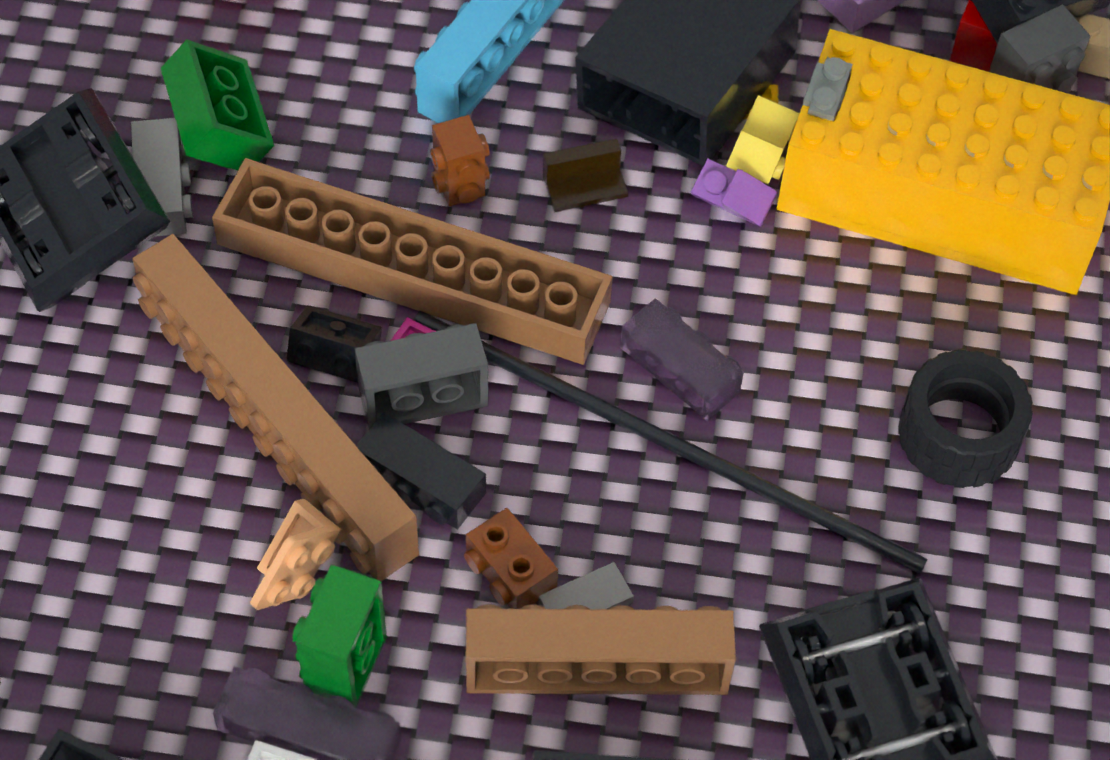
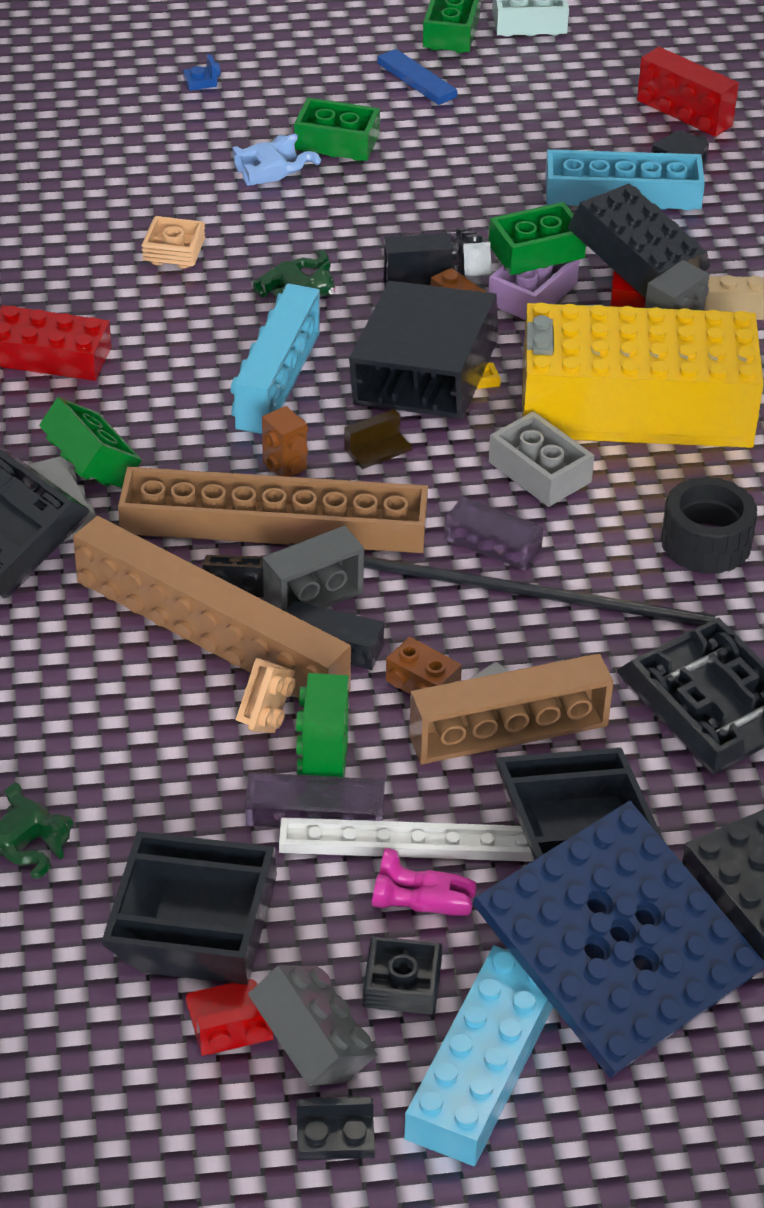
camera: 15 degrees left, 15 degrees down
medium lavender slope [691,158,778,227] -> none
light yellow brick [726,95,800,184] -> none
none -> light grey brick [488,411,594,507]

